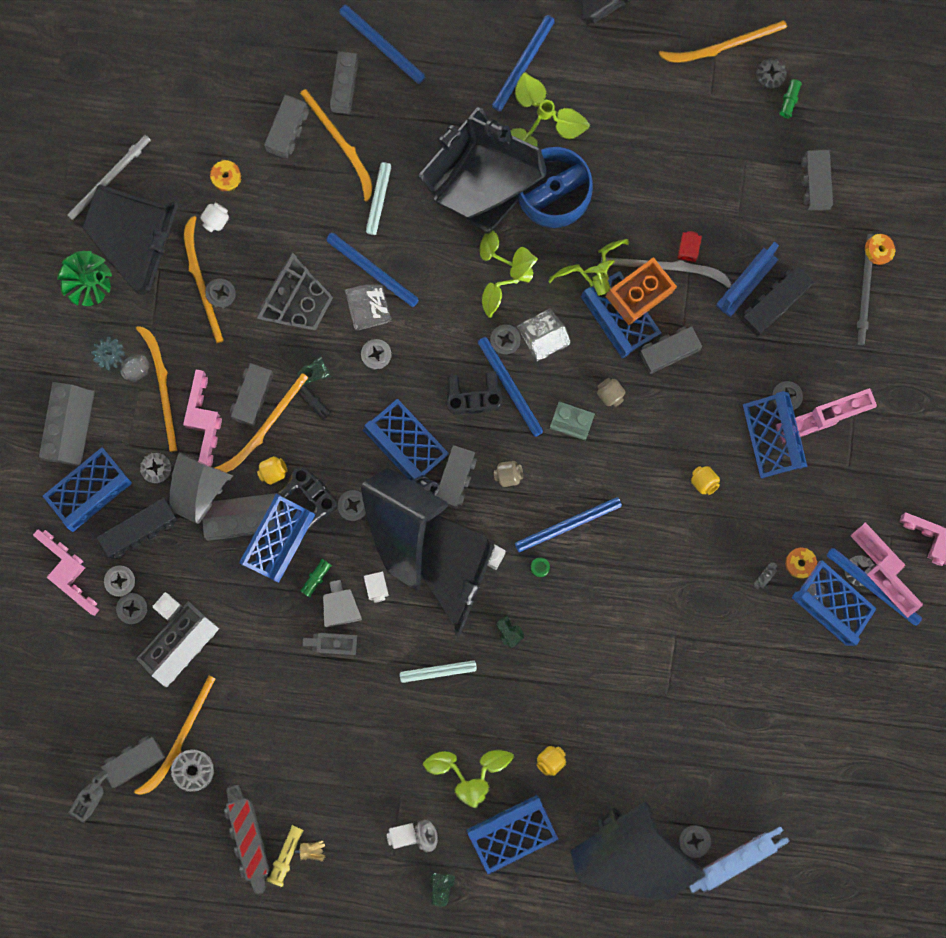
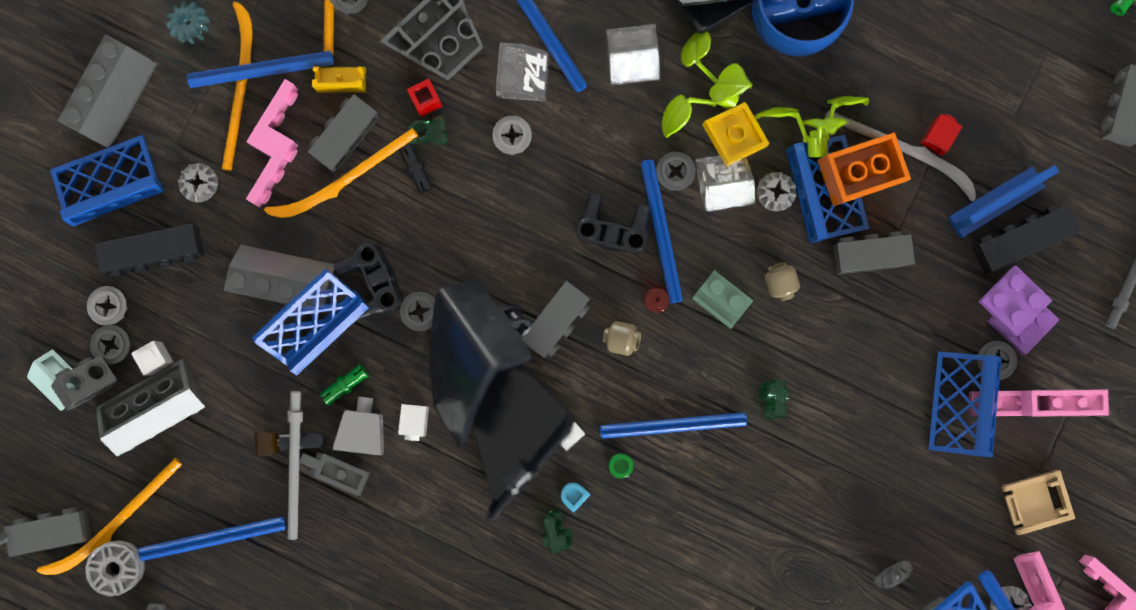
camera: 15 degrees right, 5 degrees up
bright pink bracket [33,530,99,616] -> none
clear head [120,354,150,382] -> none
dark grey wedge [170,452,233,524] -> none
yellow head [257,456,287,484] -> none
blue fence [363,399,449,481] -> none
light aqua axle [400,661,477,682] -> none
yellow head [691,466,720,495] -> none
orange piece [785,548,817,579] -> none
none -> light aqua panel [27,349,77,411]
none -> dark grey brick [51,355,117,411]
none -> blue axle [138,517,286,561]
none -> blue axle [187,51,334,88]
none -> piece [255,432,325,456]
none -> light grey bar [287,391,303,540]
none -> yellow hinge [312,66,366,92]
none -> red brick [407,79,443,117]
none -> medium azure tile [561,482,591,513]
none -> clear slope [605,24,660,85]
none -> clear red tile [644,288,669,313]
none -> yellow plate [702,102,770,166]
none -> light grey gear [757,172,797,211]
none -> clear green plate [759,379,790,420]
none -> medium lavender bracket [978,265,1059,355]
none -> tan container [1001,470,1075,535]

